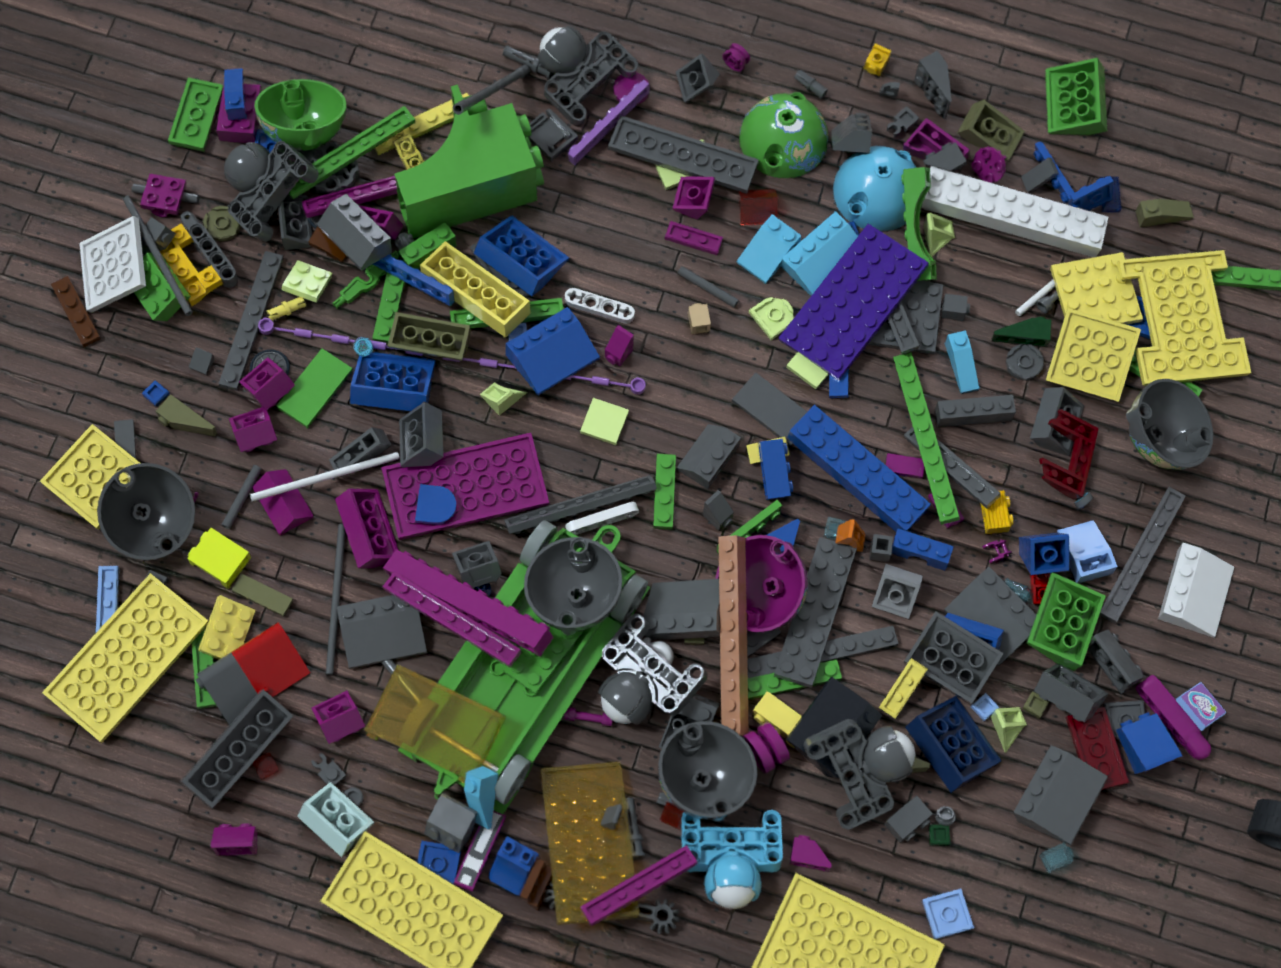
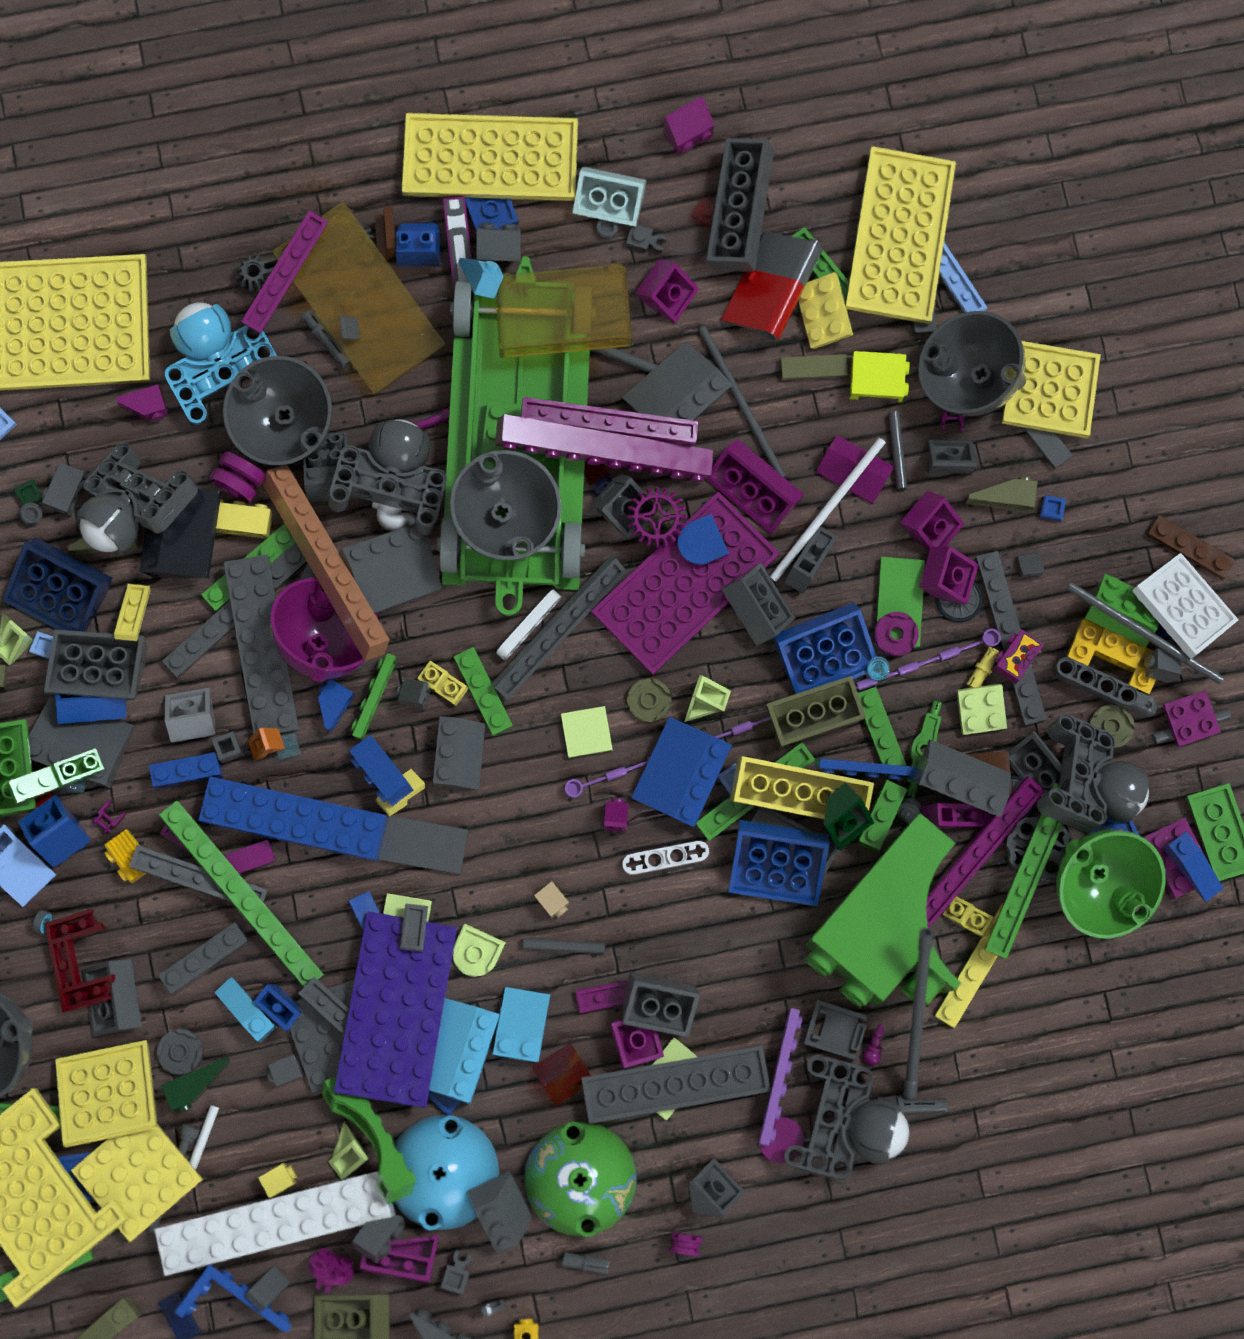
camera: 150 degrees right, 10 degrees up
none -> slope [7,748,104,804]
none -> blue slope [253,984,302,1032]
none -> light yellow brick [258,1163,297,1198]
none -> dark grey tile [400,903,428,952]
none -> light yellow slope [417,661,469,706]
none -> dark grey slope [622,972,700,1037]
none -> magenta gear [627,487,687,547]
none -> olive tile [627,678,671,723]
none -> dark green slope [824,783,875,851]
none -> magenta bar [863,1024,883,1066]
none -> magenta tile [874,612,919,656]
none -> dark grey slope [928,440,977,475]
none -> brick [994,629,1044,684]

